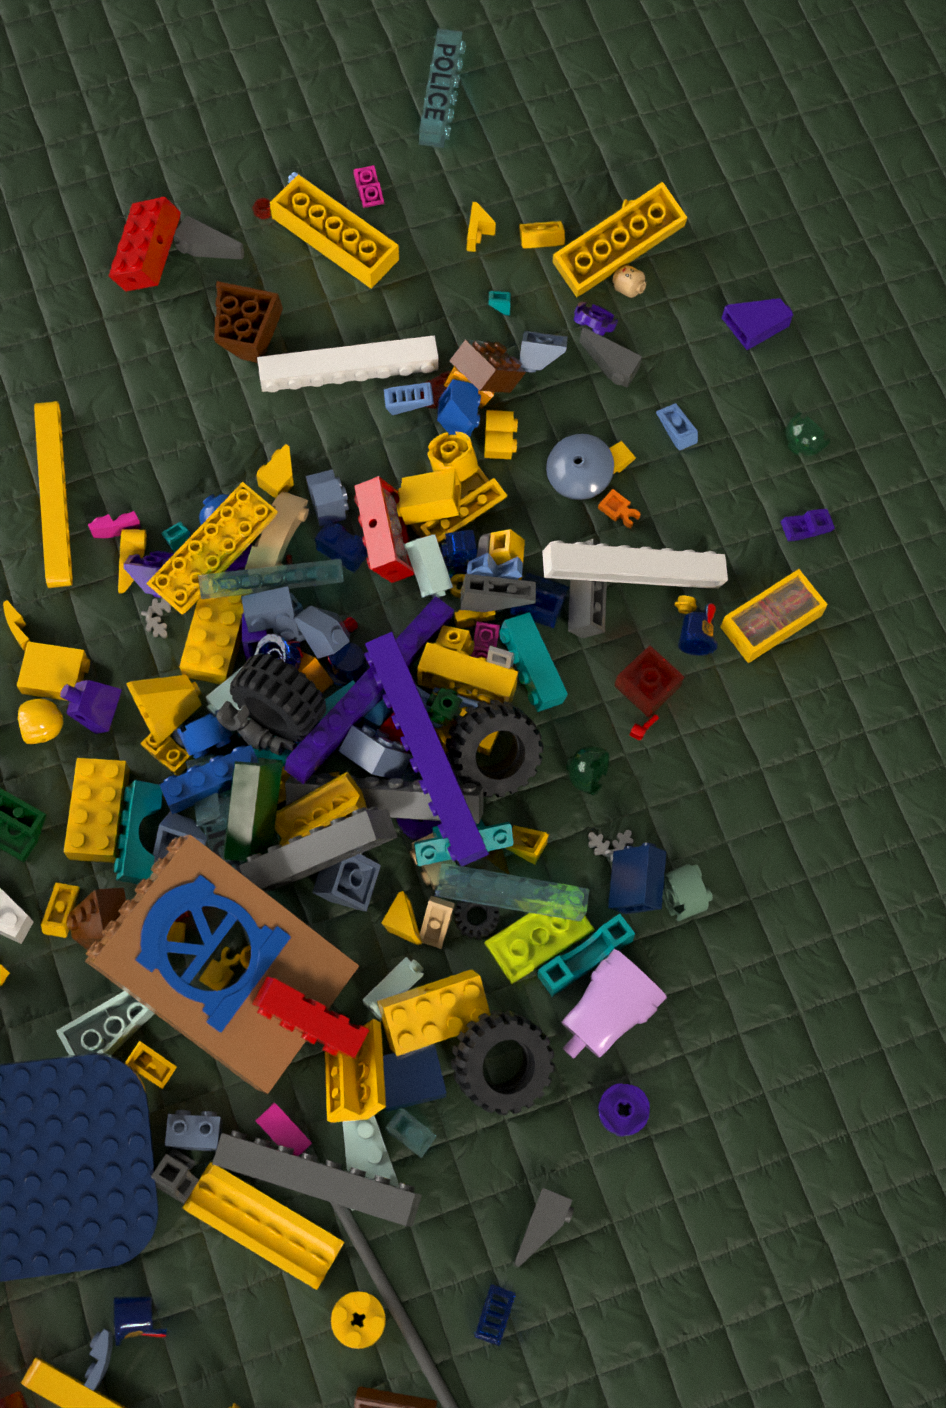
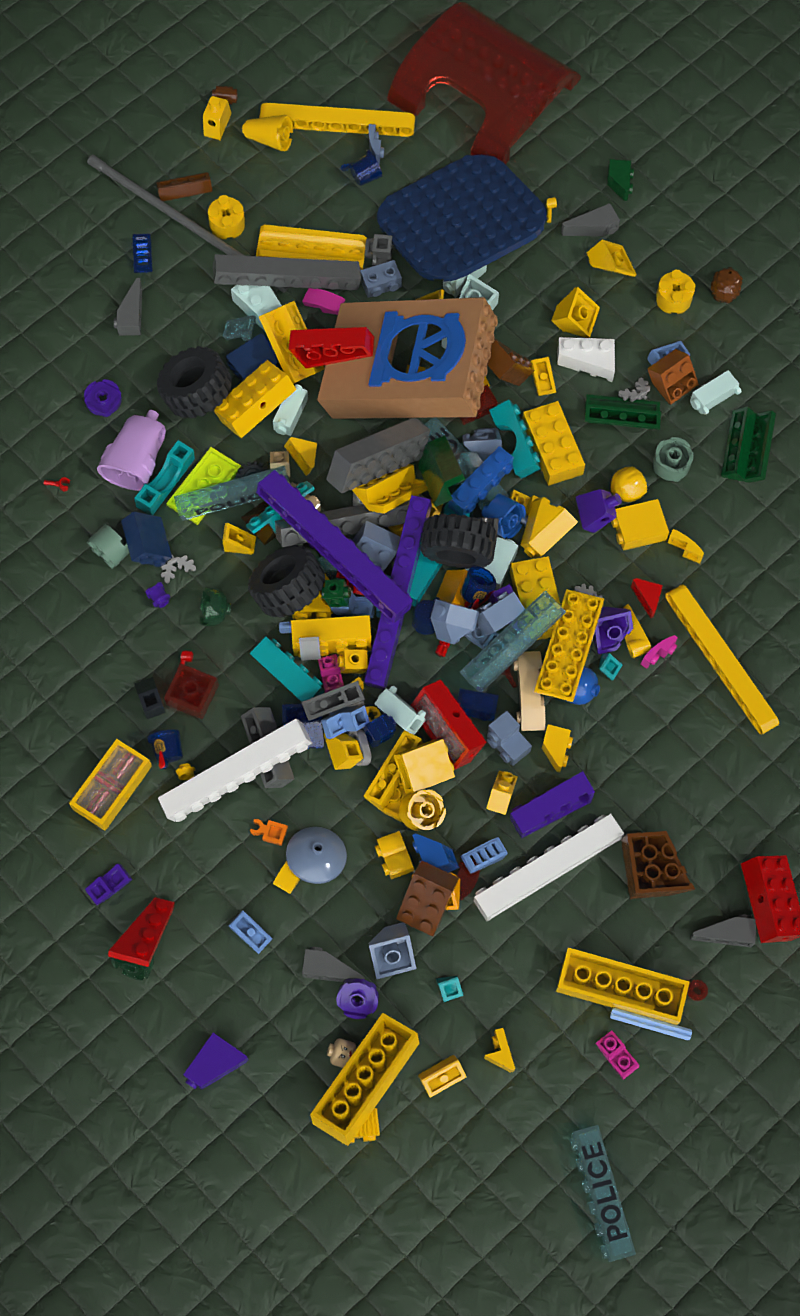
camera: 160 degrees right, 0 degrees up
none -> red hand [44,477,70,491]
none -> red wing [108,897,175,967]
none -> black slope [134,677,166,719]
none -> dark purple brick [145,582,170,608]
none -> yellow slope [486,771,518,815]
none -> dark purple wedge [510,771,595,839]
none -> red slope [631,578,663,618]

